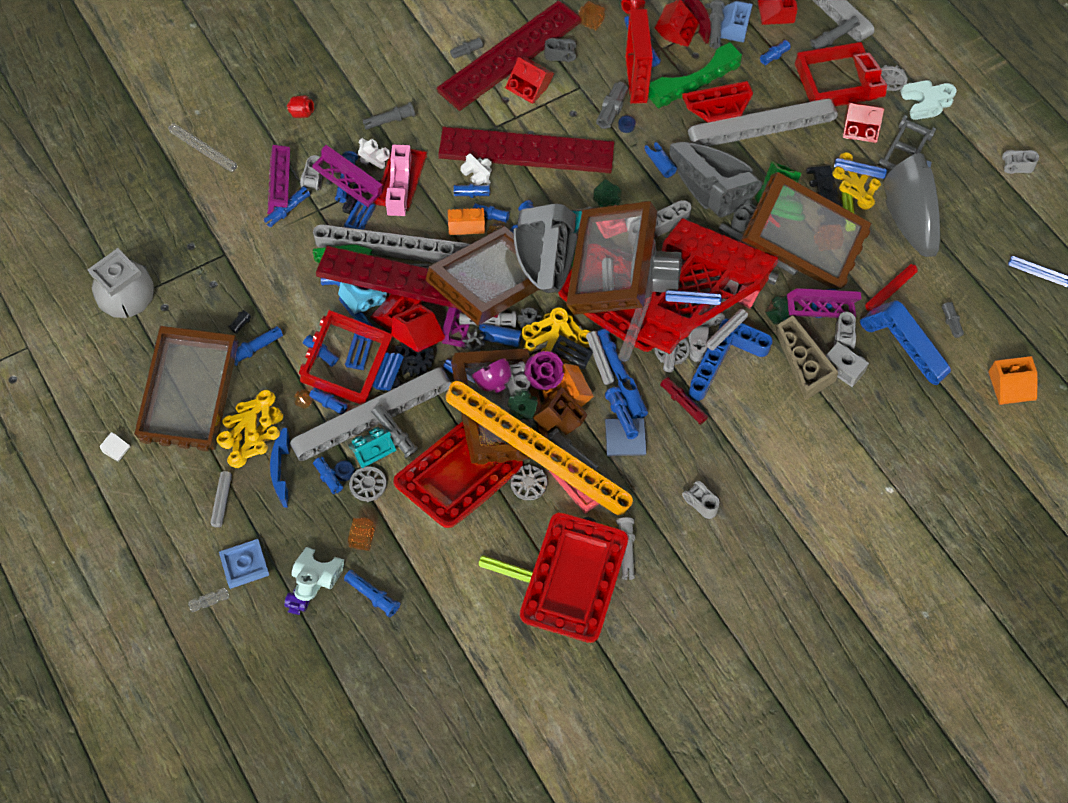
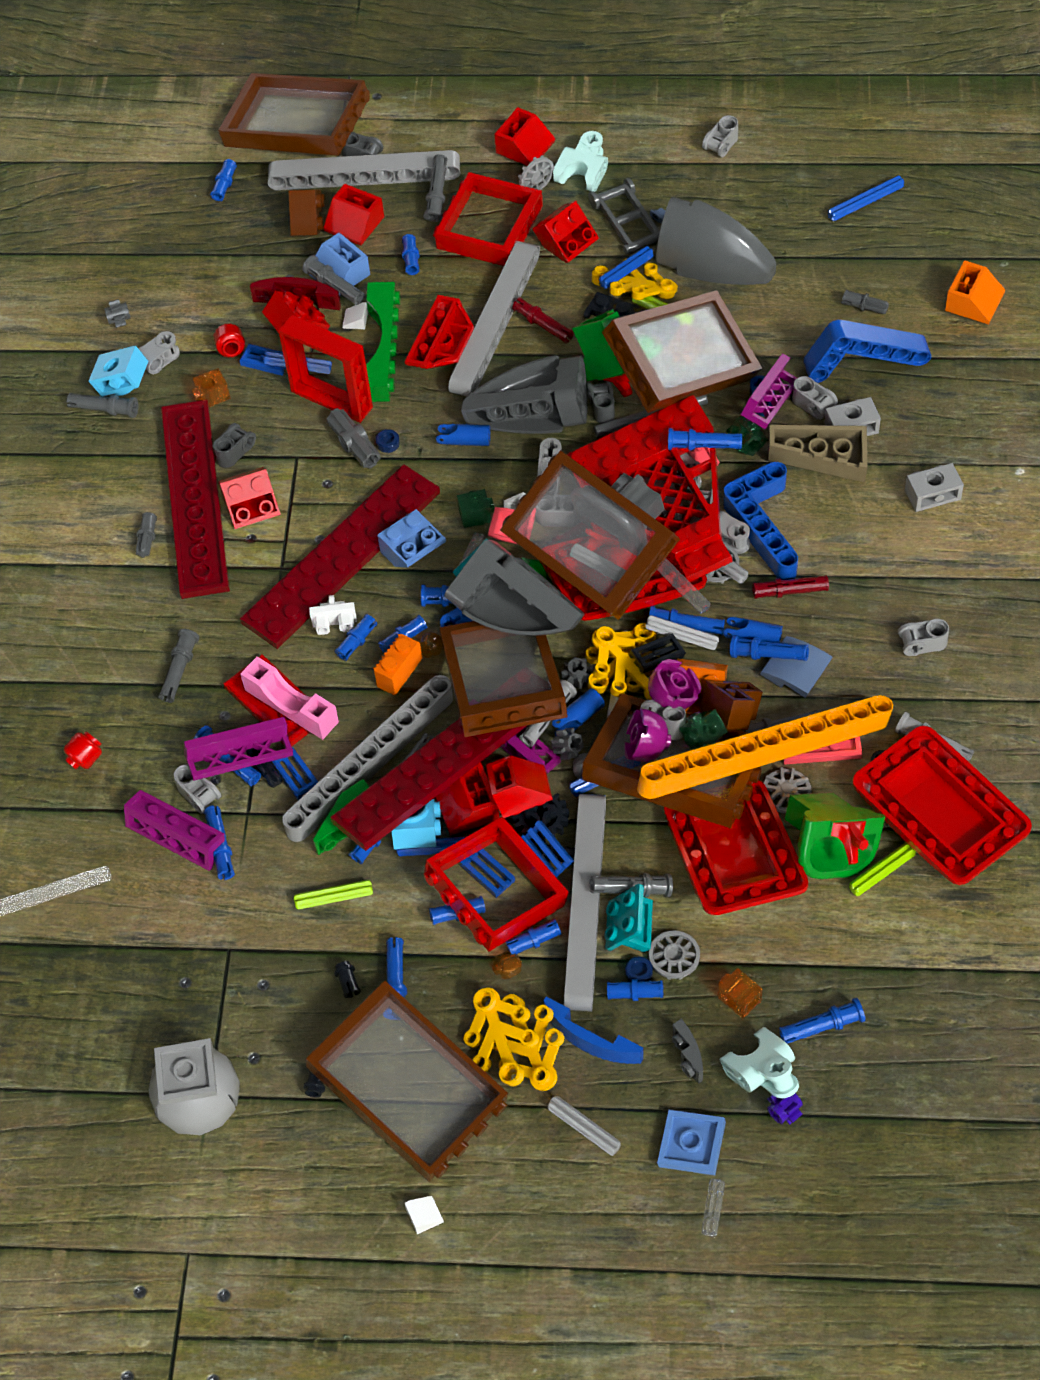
camera: 50 degrees left, 5 degrees down
white hips [358,138,390,169] -> none
axle [665,290,722,305] -> none
light grey axle [706,309,748,350] -> none
red slope [853,53,887,99] -> none
red axle [865,264,918,312] -> none
none -> axle [294,880,373,910]
none -> white slope [342,302,368,330]
none -> medium blue slope [378,509,446,568]
none -> red slope [494,107,555,166]
none -> dark red pin [512,297,574,344]
none -> blue pin [668,428,742,451]
none -> dark grey slope [672,1018,703,1084]
none -> green piece [785,793,885,879]
none -> light grey brick [905,463,964,512]

